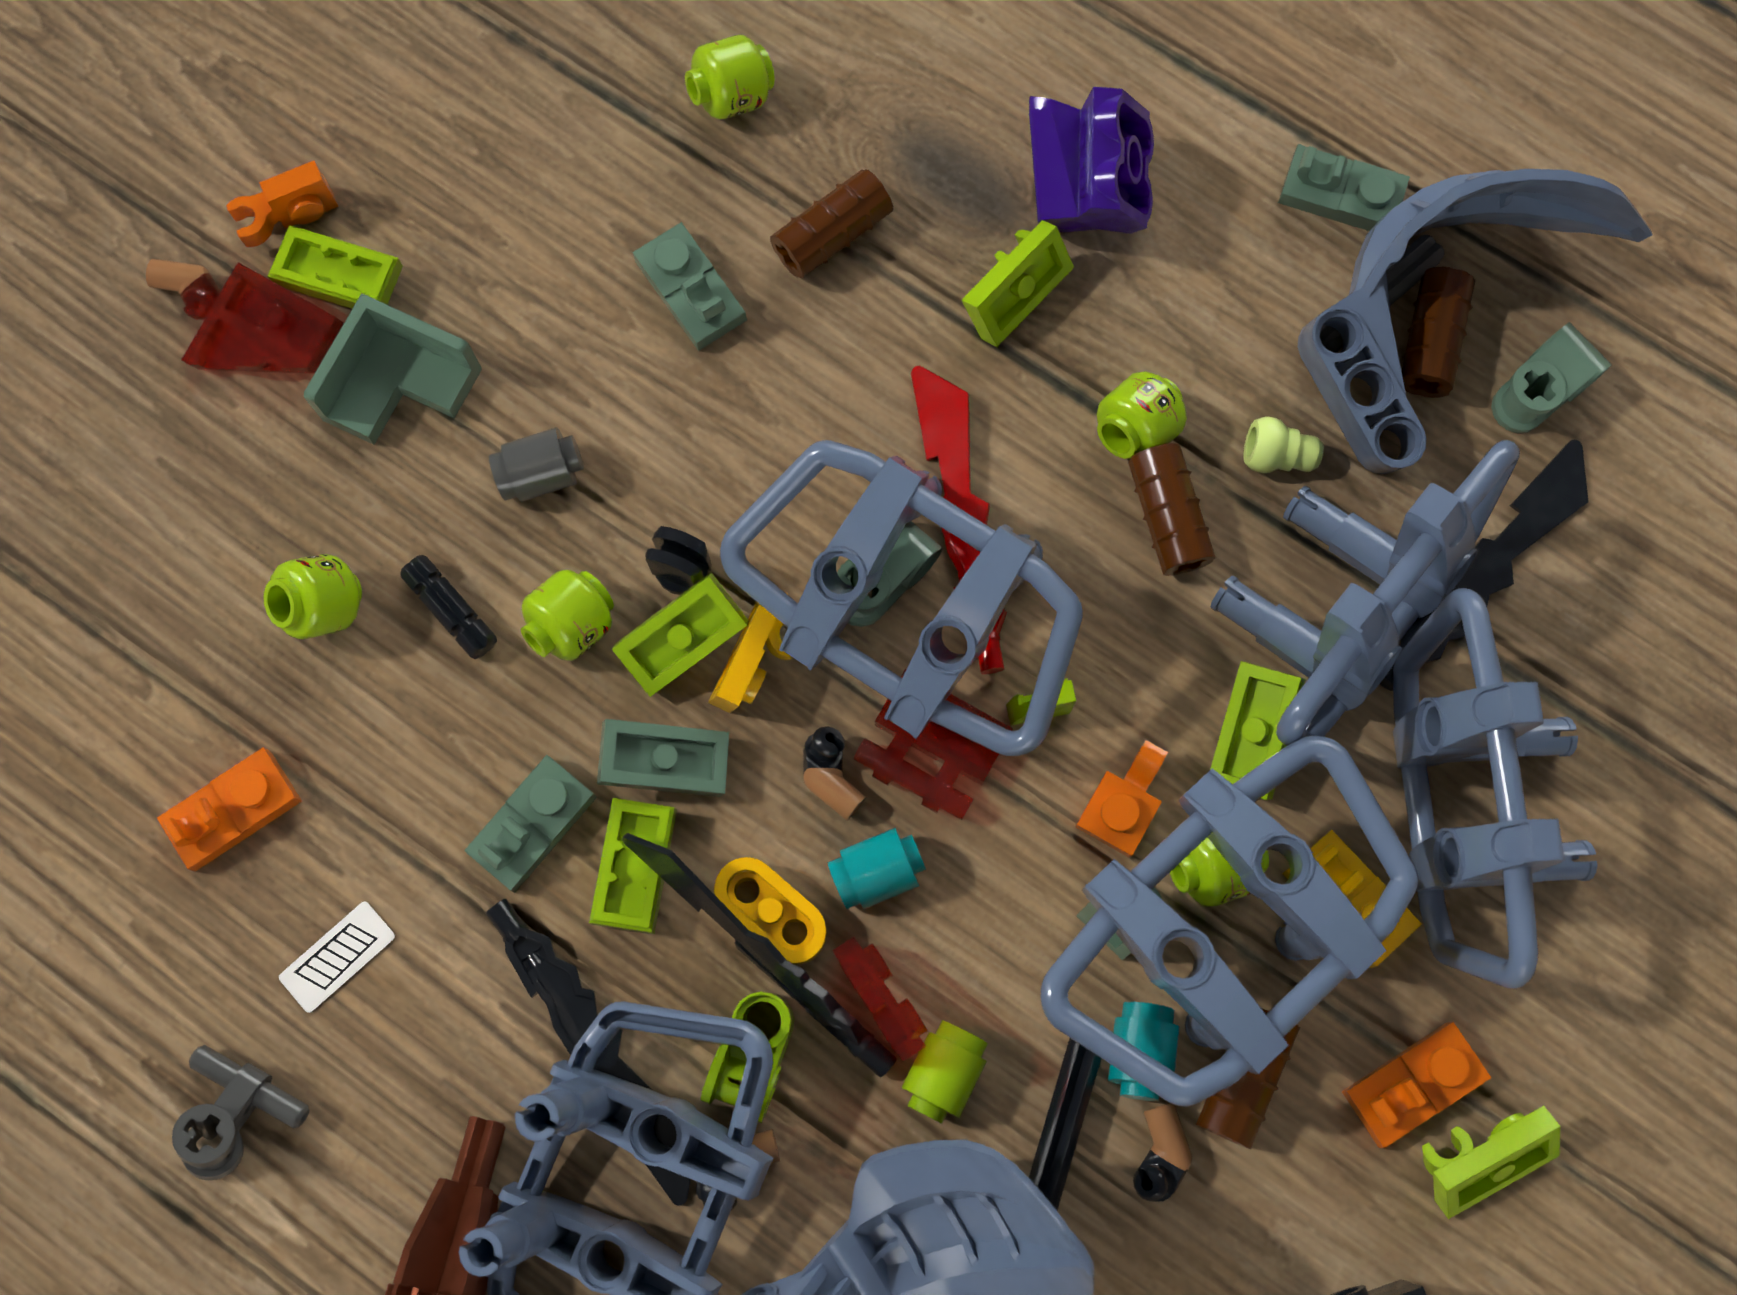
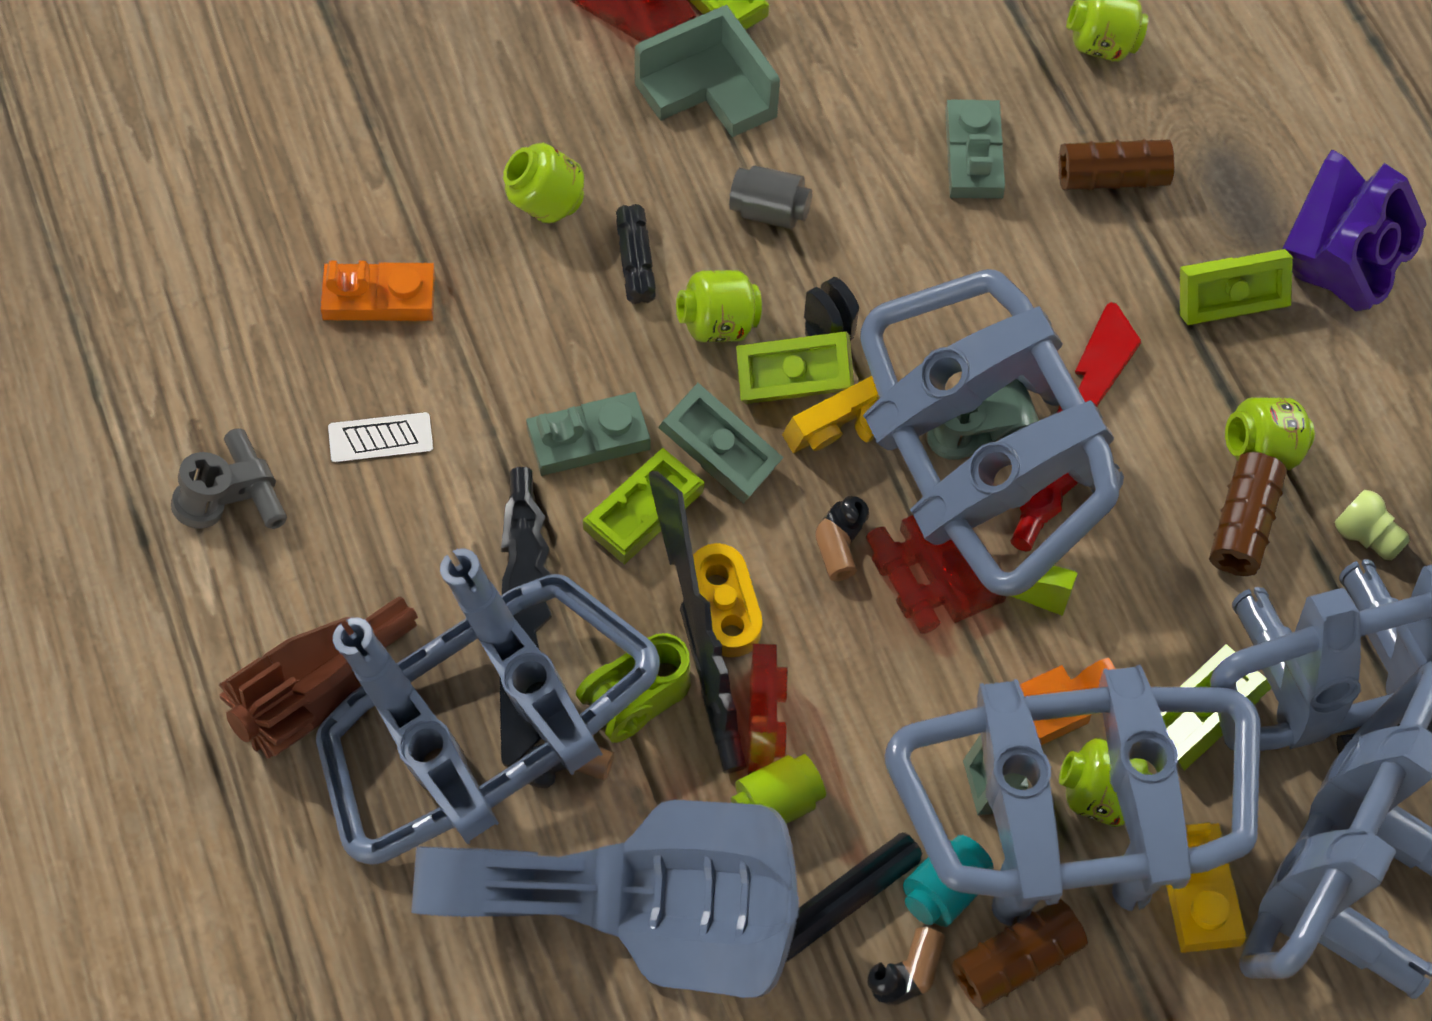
camera: 30 degrees right, 15 degrees down
teal brick [828,828,926,909] -> none

